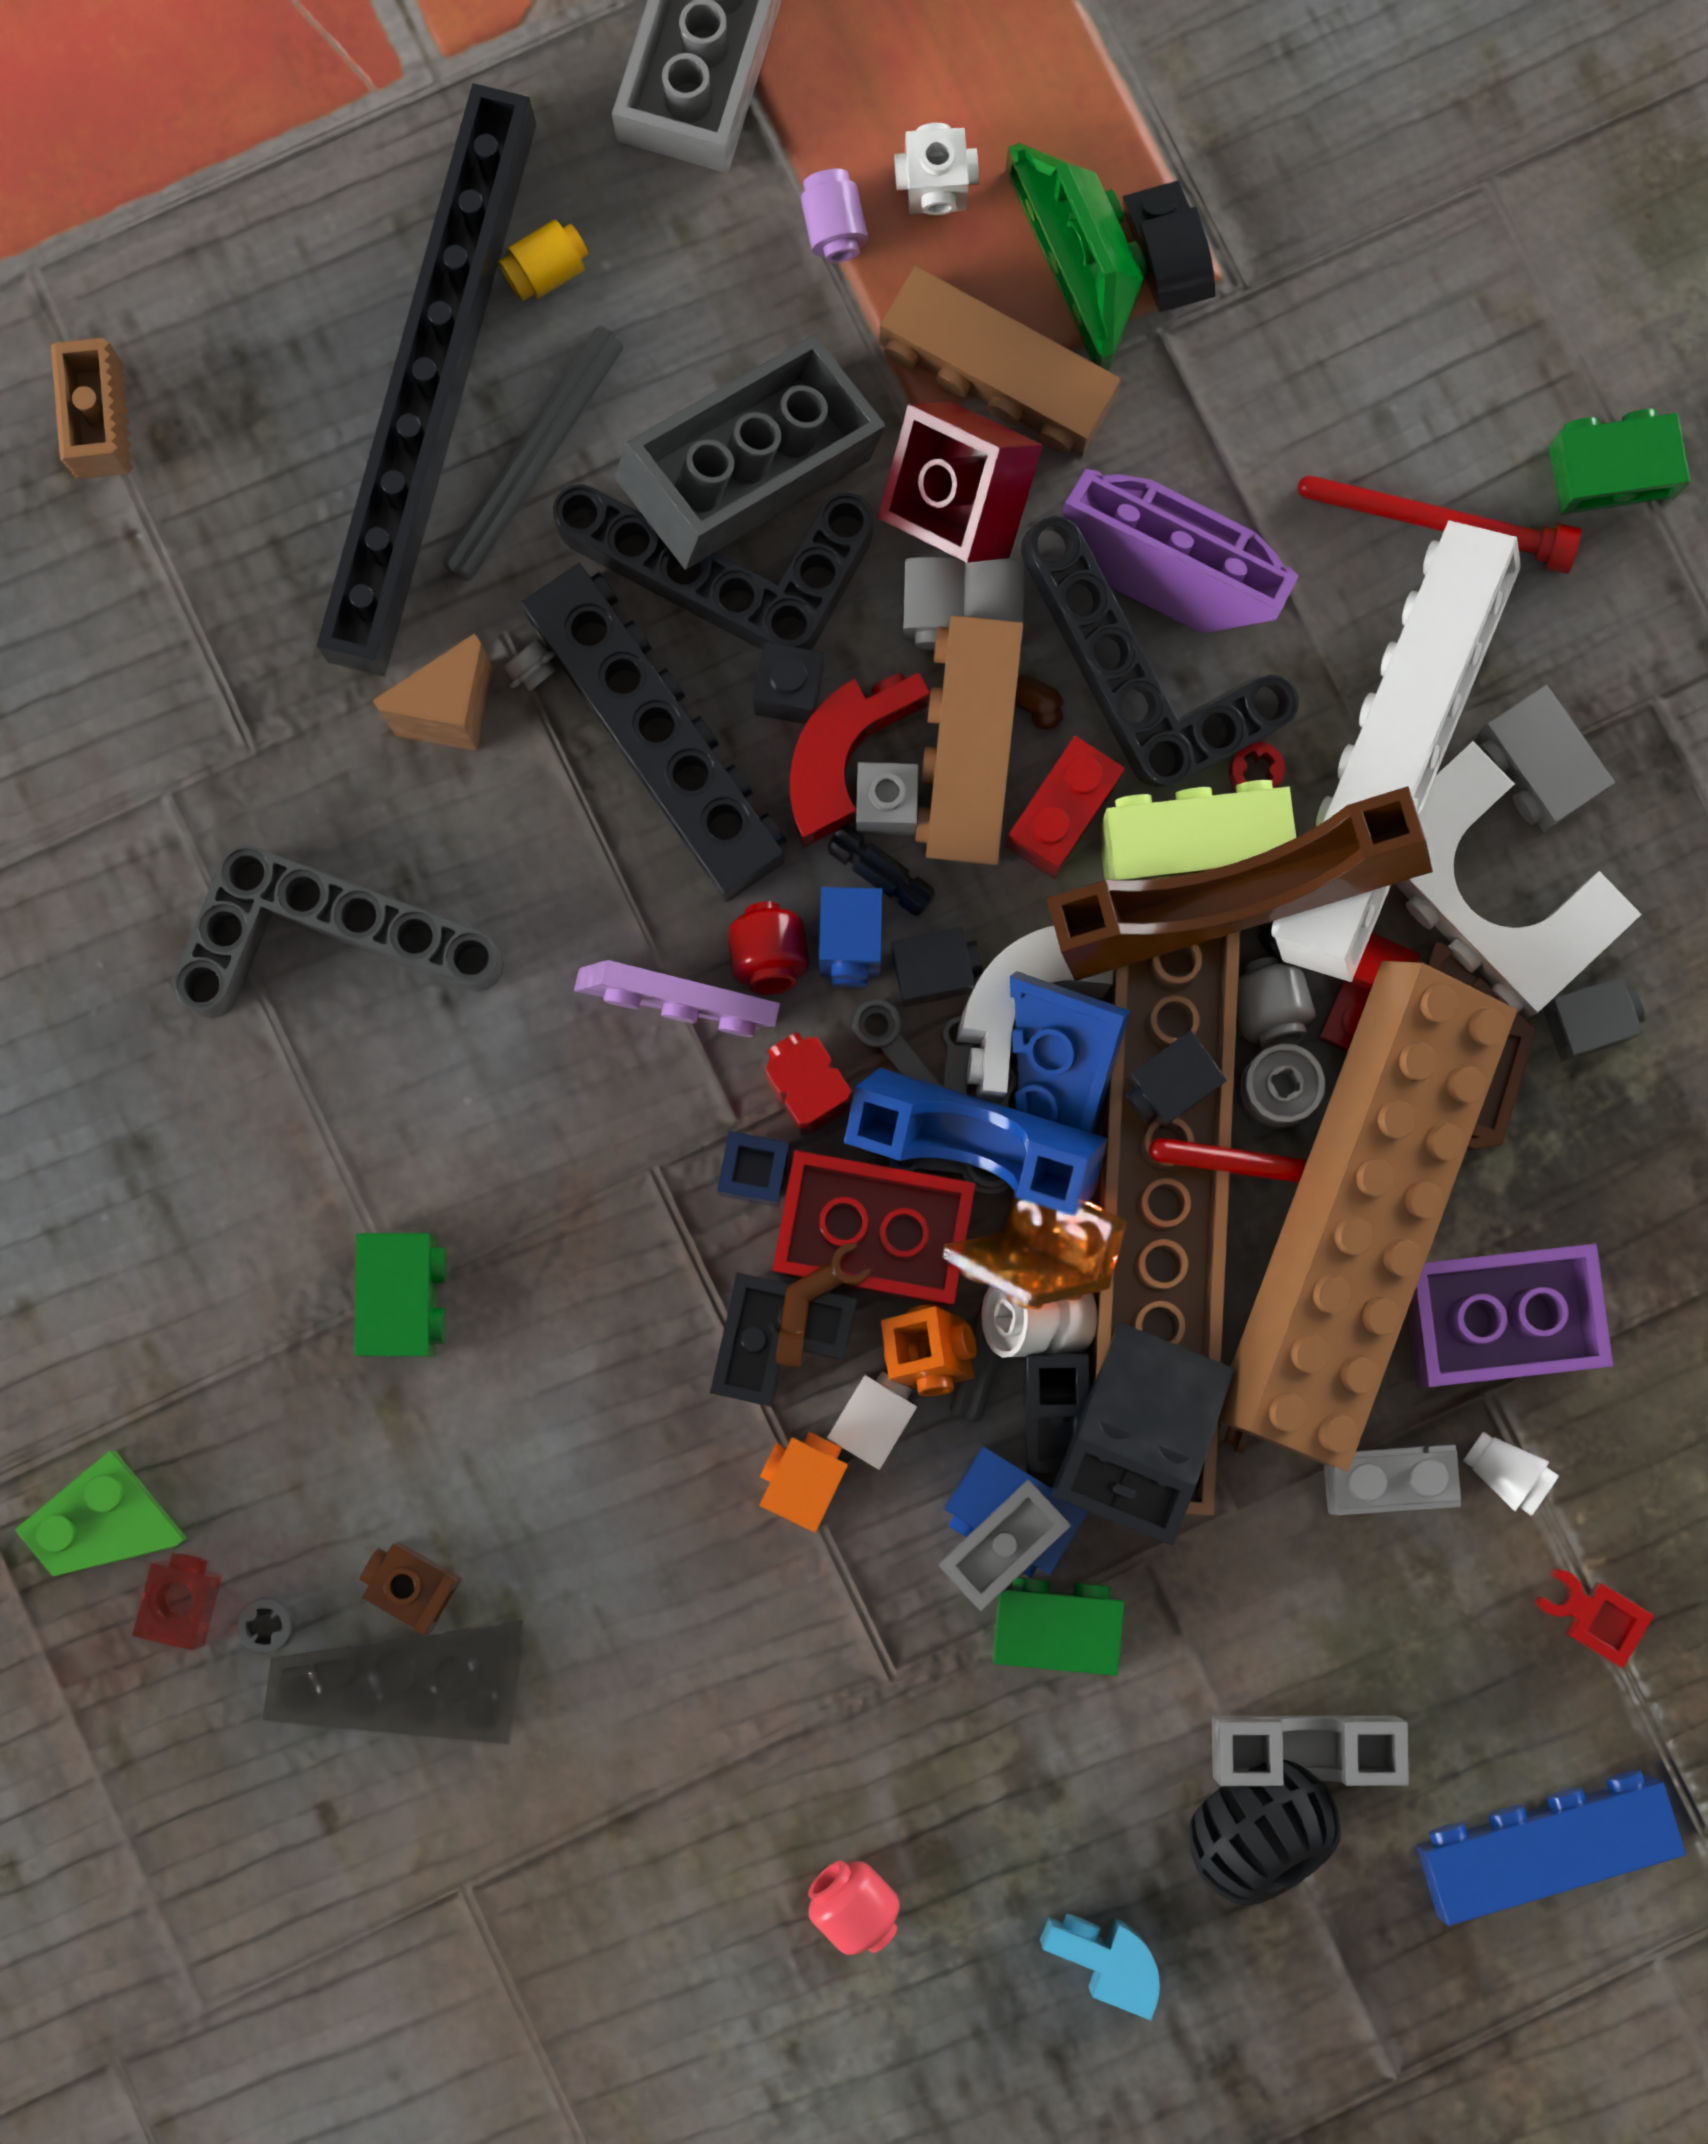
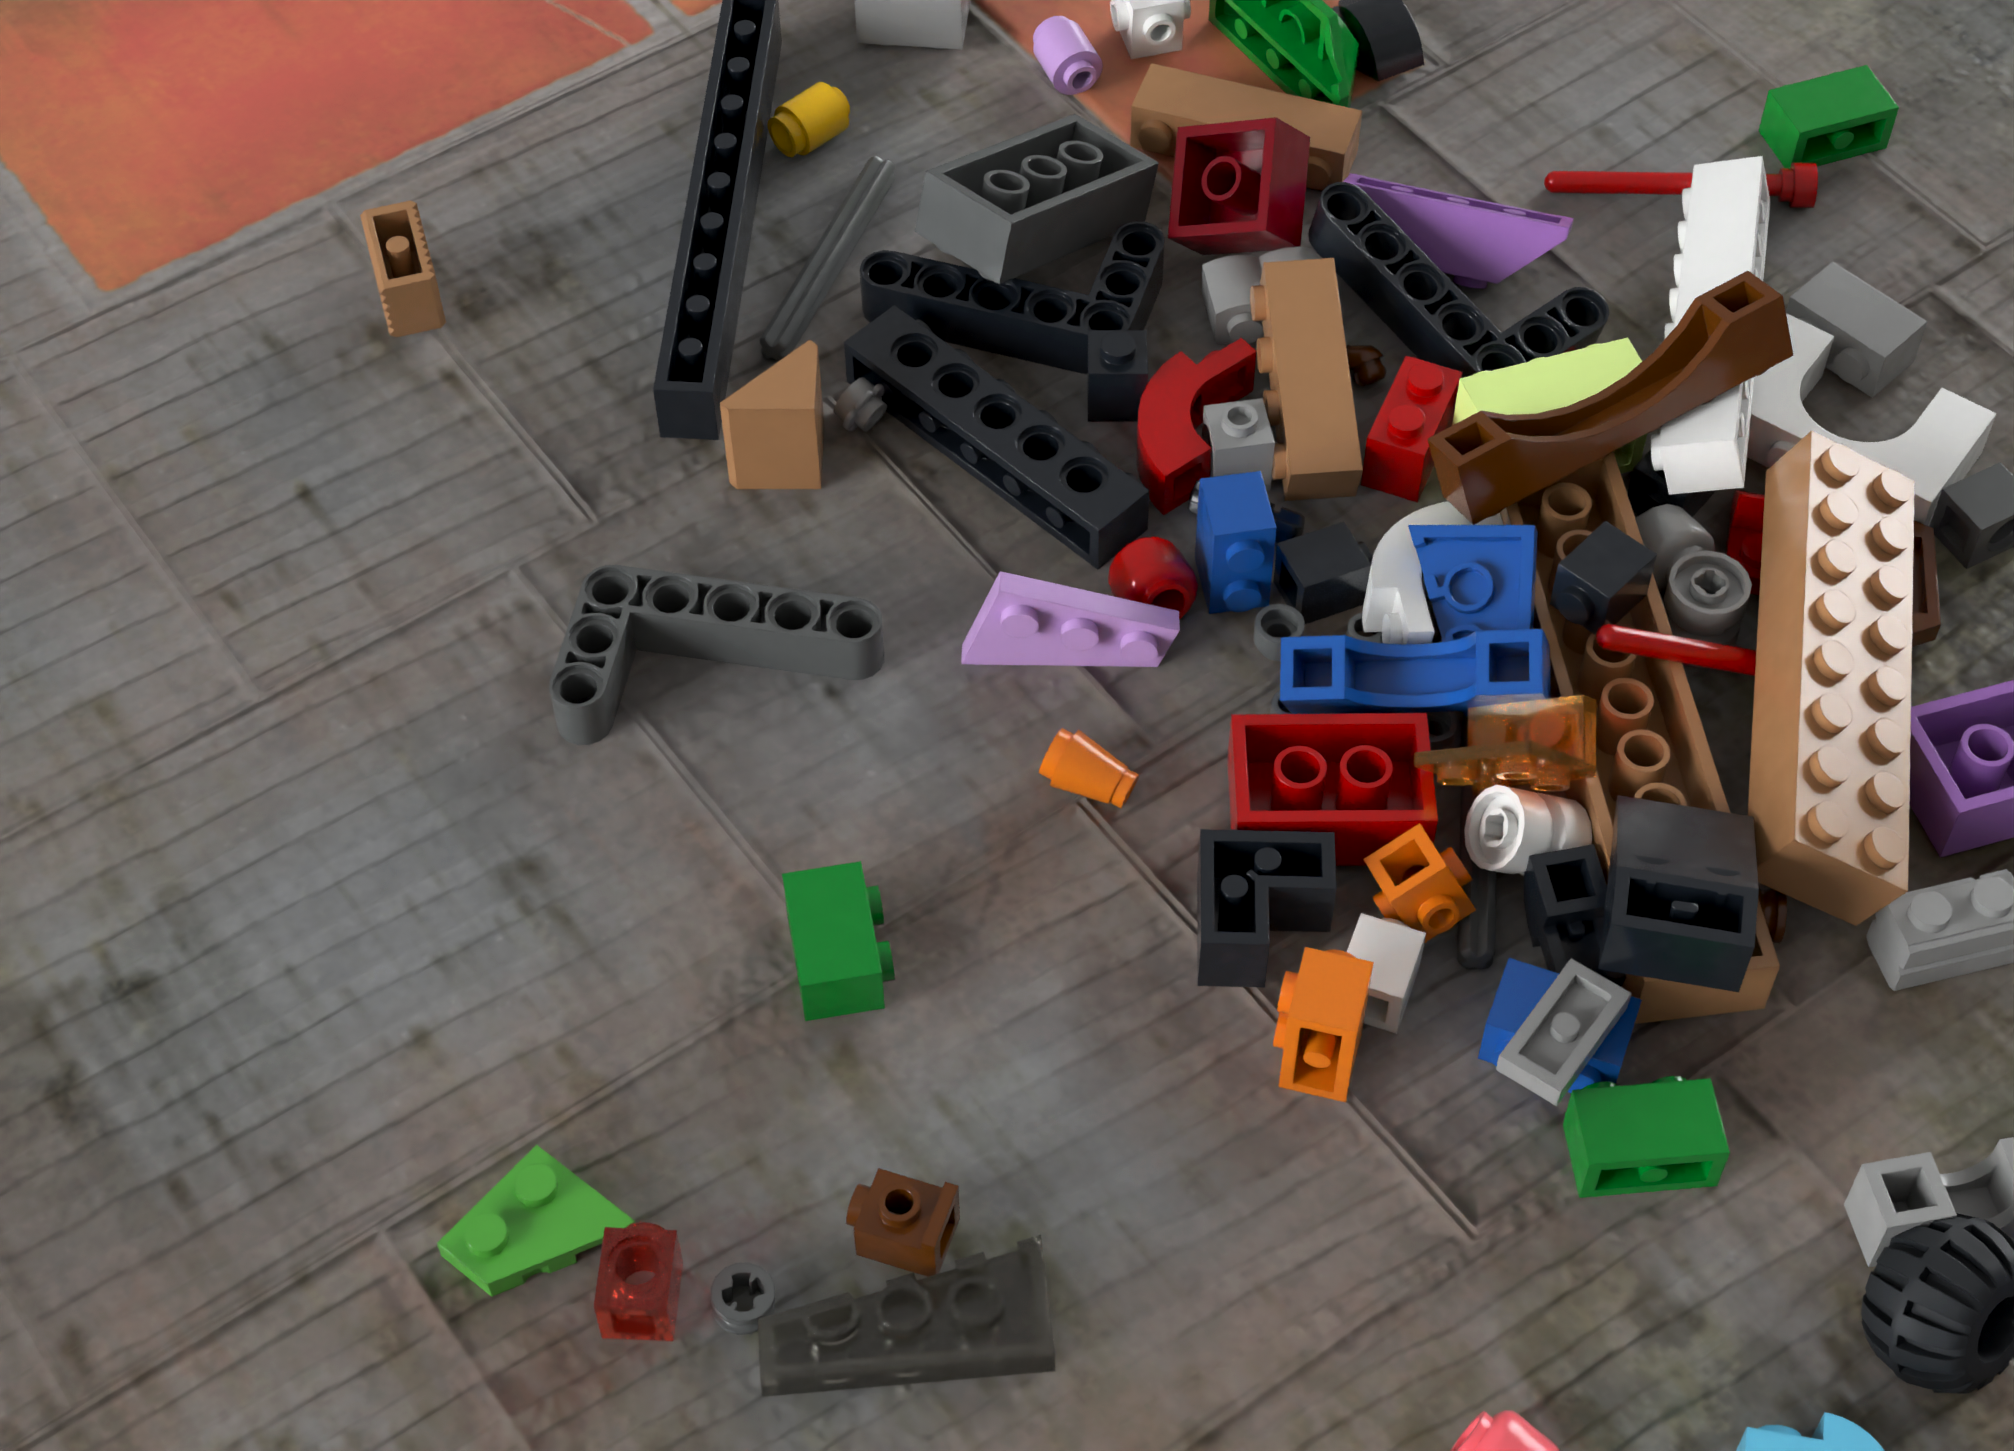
camera: 10 degrees left, 30 degrees down
dark blue brick [717,1131,791,1207] -> none
red brick [765,1032,852,1135] -> none
reddish brown arm [775,1243,871,1367] -> none
none -> orange cone [1039,728,1139,809]

